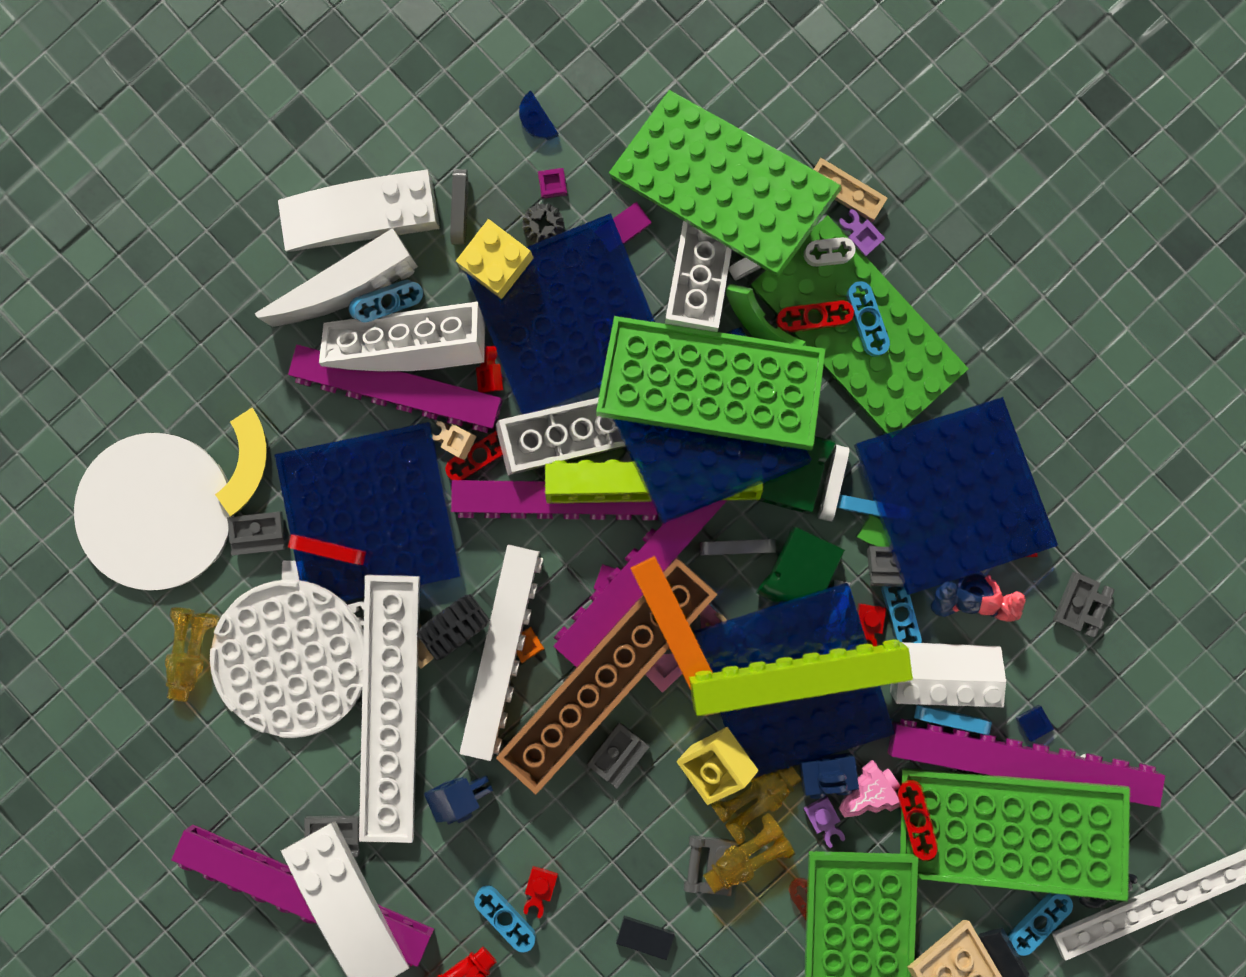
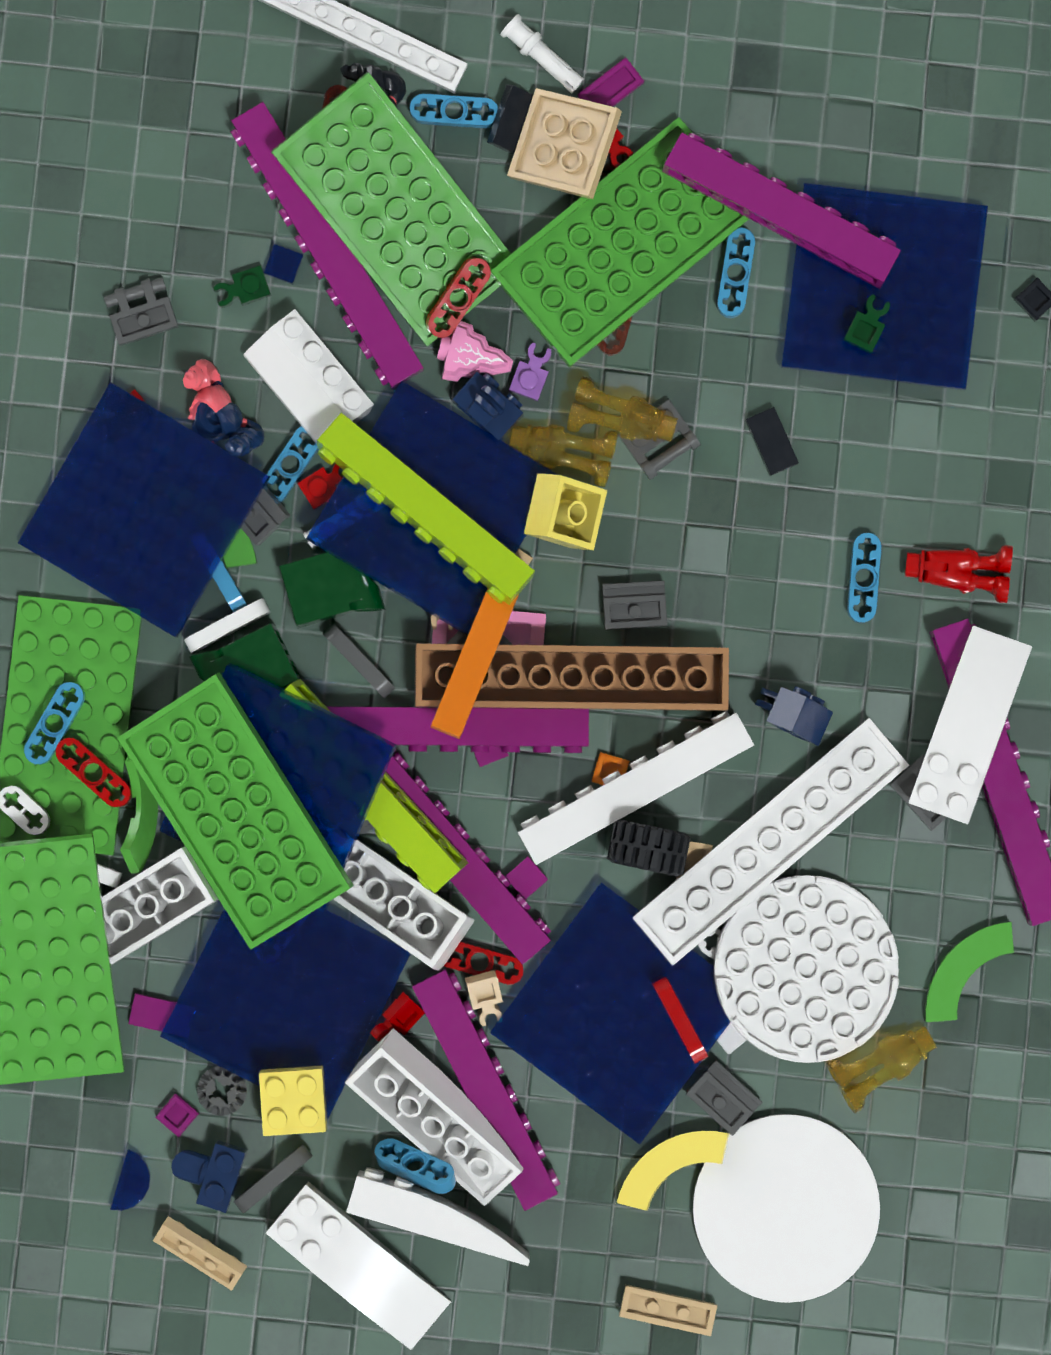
camera: 135 degrees left, 0 degrees up
red plate [524,866,558,918] -> none
dark azure beam [914,704,992,735] -> none
none -> tan plate [153,1216,247,1291]
none -> dark blue brick [171,1140,248,1213]
none -> dark green plate [213,265,271,308]
none -> magenta tile [505,857,548,900]
none -> tan plate [619,1284,717,1336]
none -> bright green tile [925,922,1014,1022]

